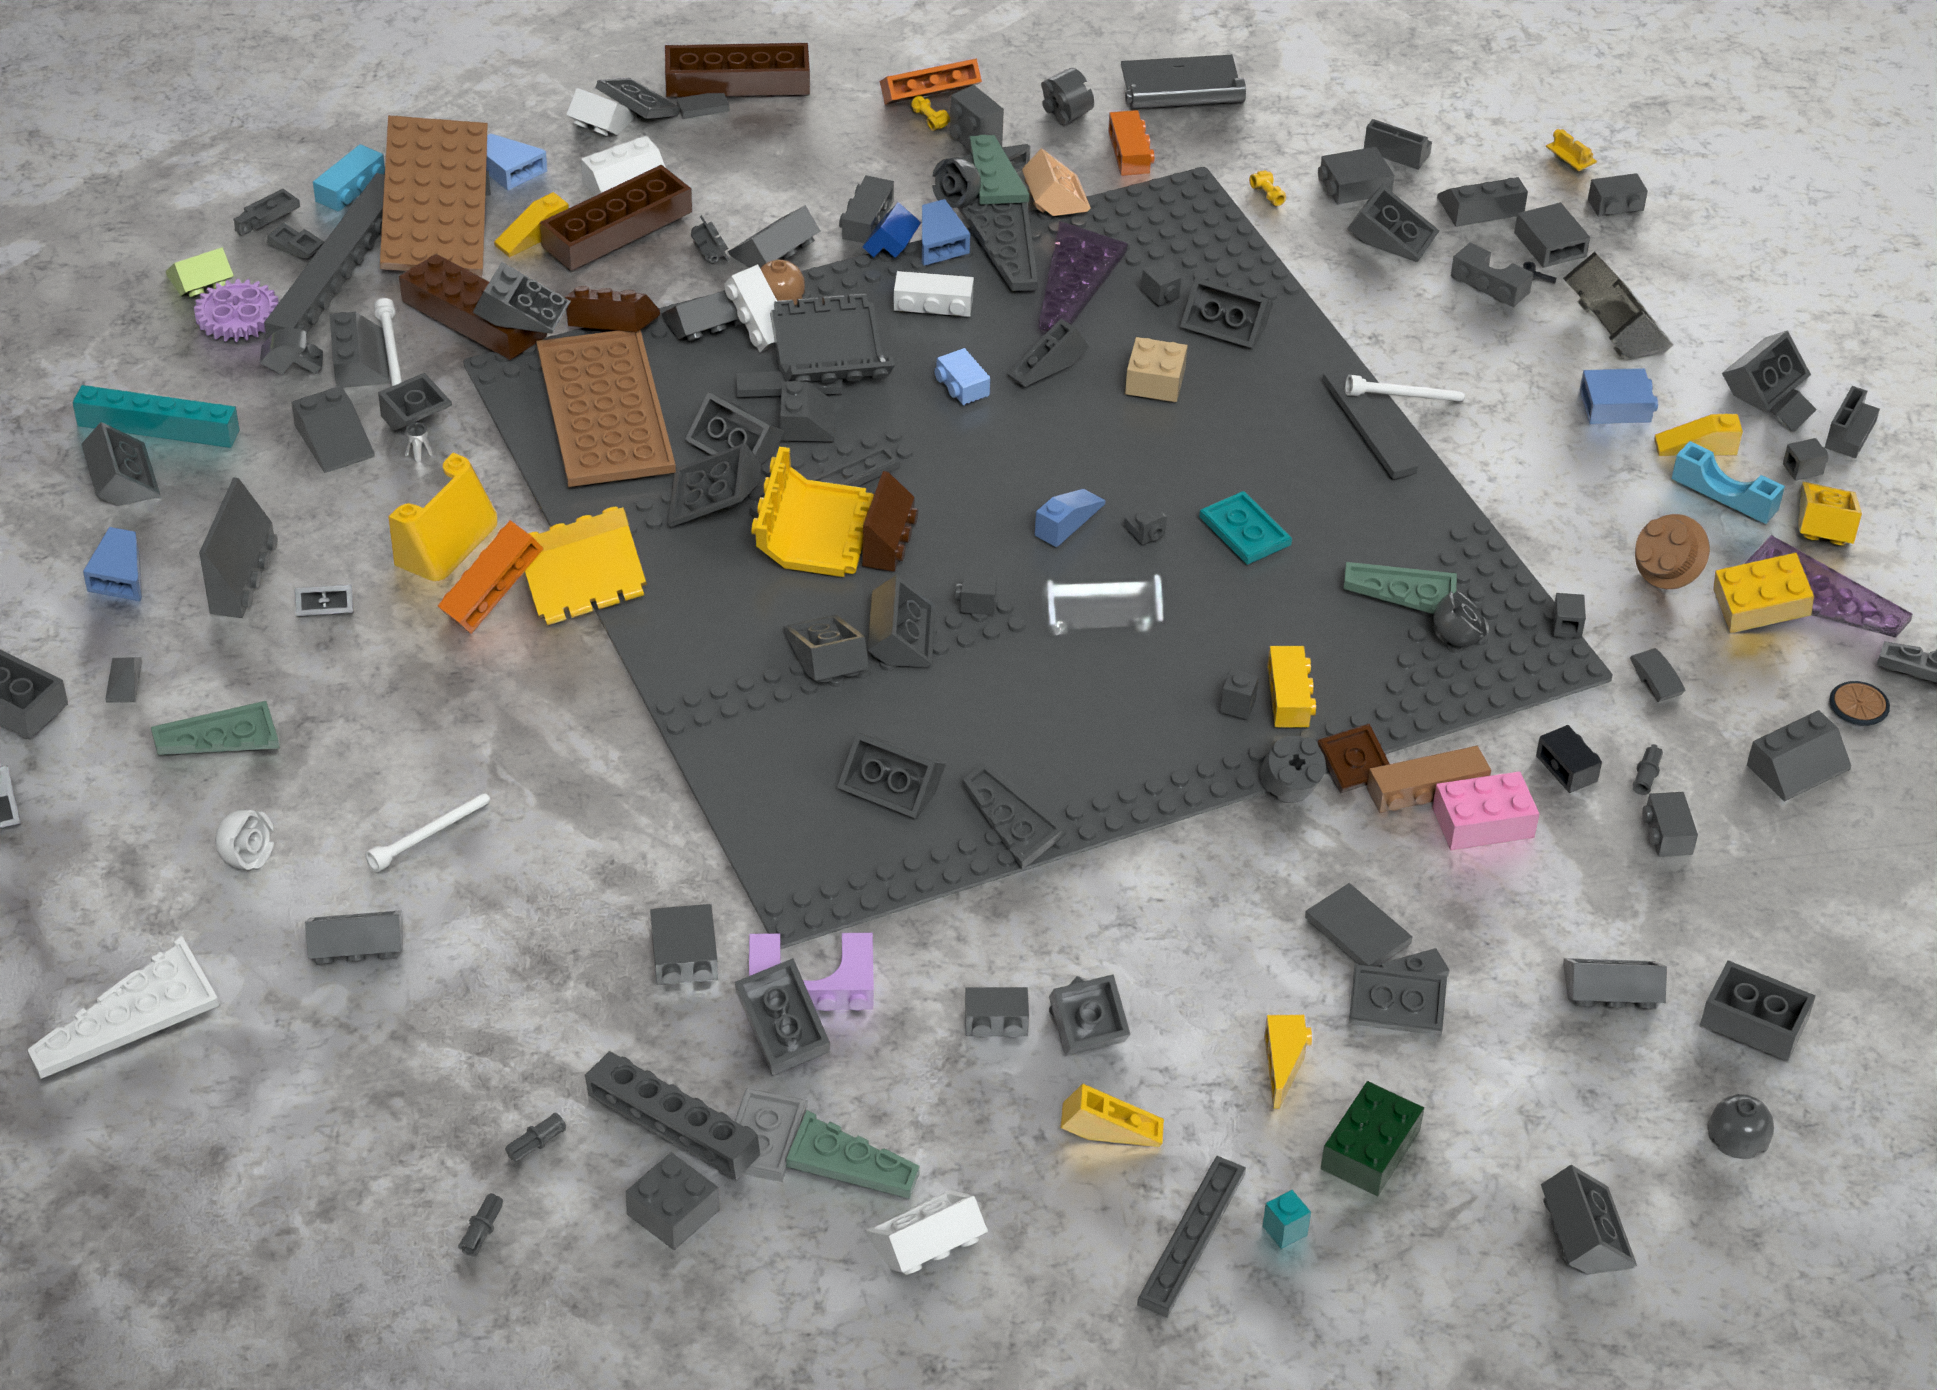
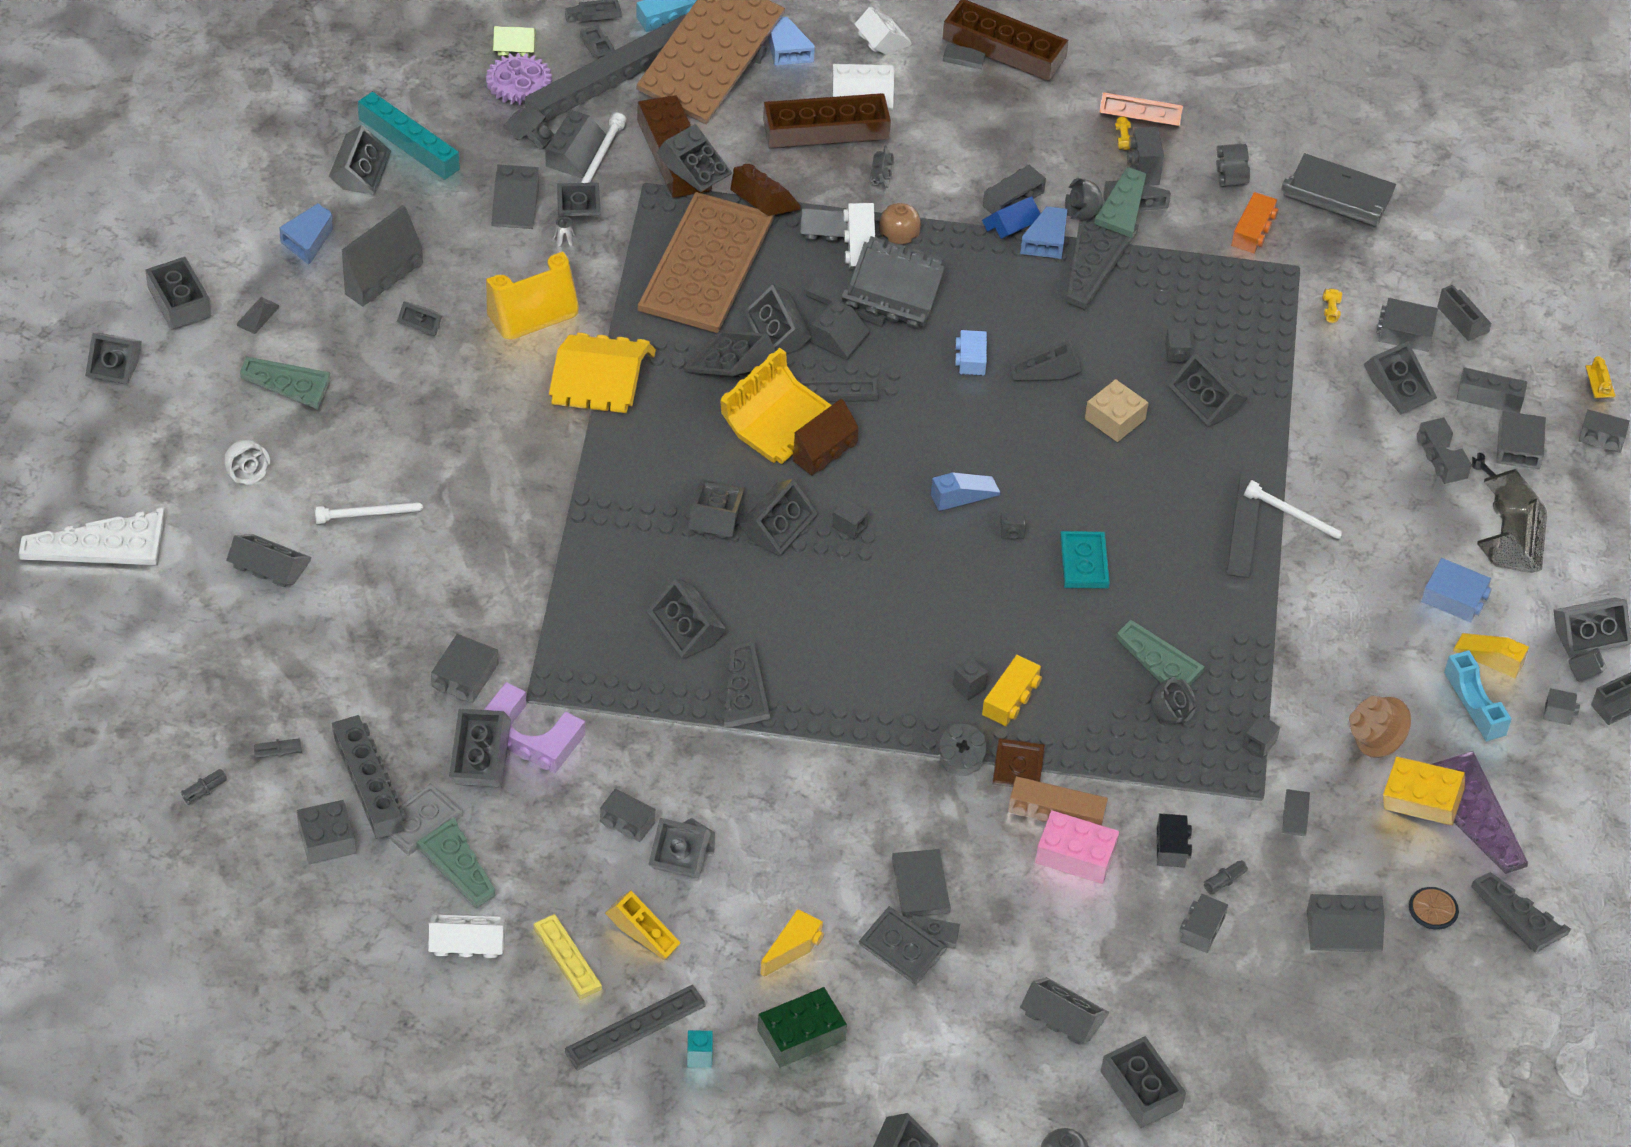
camera: 30 degrees right, 5 degrees up
orange brick [438,520,544,634] -> none
yellow slope [494,192,569,258] -> none
dark grey tile [595,78,680,119] -> none
slope [728,205,821,268] -> none
white brick [894,271,974,317] -> none
light nougat slope [1022,148,1091,216] -> none
clear purple wing [1039,221,1128,332] -> none
clear windscreen [1040,575,1163,635] -> none
yellow slope [1798,481,1862,545] -> none
none -> light yellow tile [533,914,602,1000]

